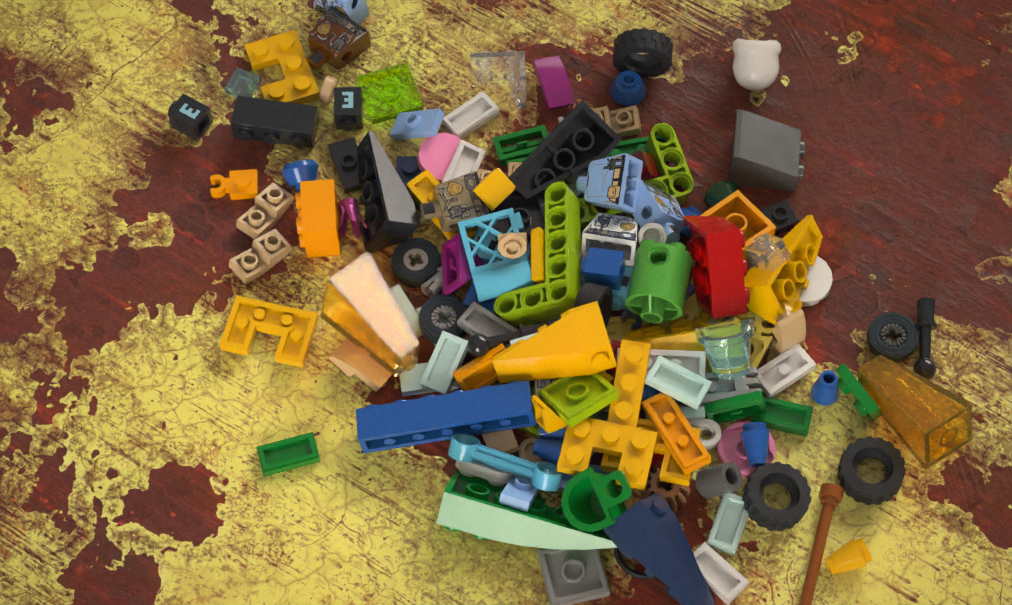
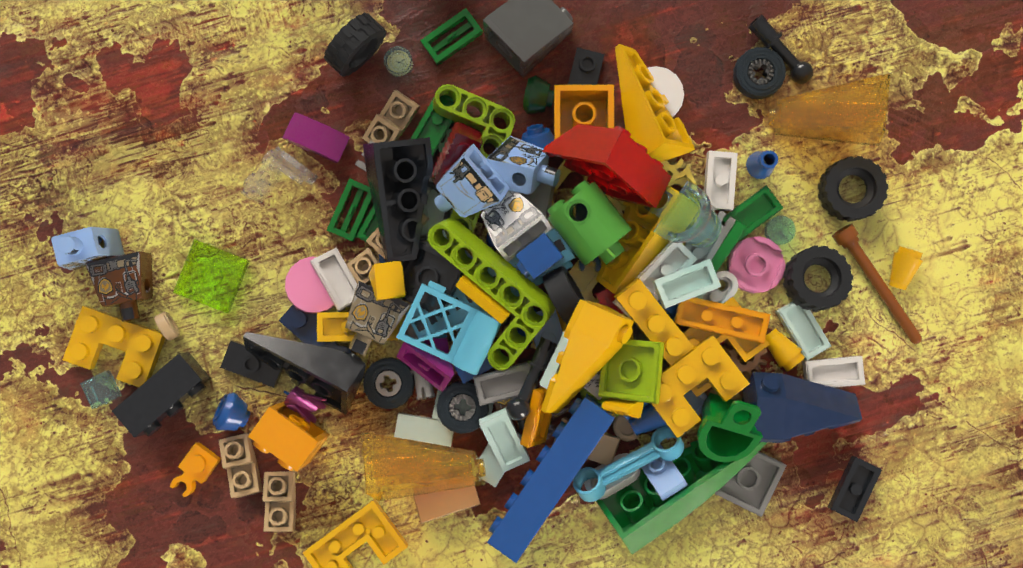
camera: 50 degrees left, 25 degrees up
black brick [167,94,213,142] -> none
black brick [334,87,363,131] -> none
light blue plate [390,108,445,141] -> none
white tile [441,91,500,139] -> none
tan plate [498,232,527,259] -> none
blue cone [610,71,646,106] -> none
white plate [638,223,667,245] -> none
dark grey brick [696,462,742,499] -> none
blue cone [740,422,770,467] -> none
clear plate [745,233,791,273] -> none
tan slope [772,309,806,357] -> none
green plate [835,363,882,421] -> none
none -> clear light blue tile [384,46,413,77]
none -> green tile [420,8,483,66]
none -> clear light blue tile [764,216,796,245]
none -> yellow cone [765,328,805,372]

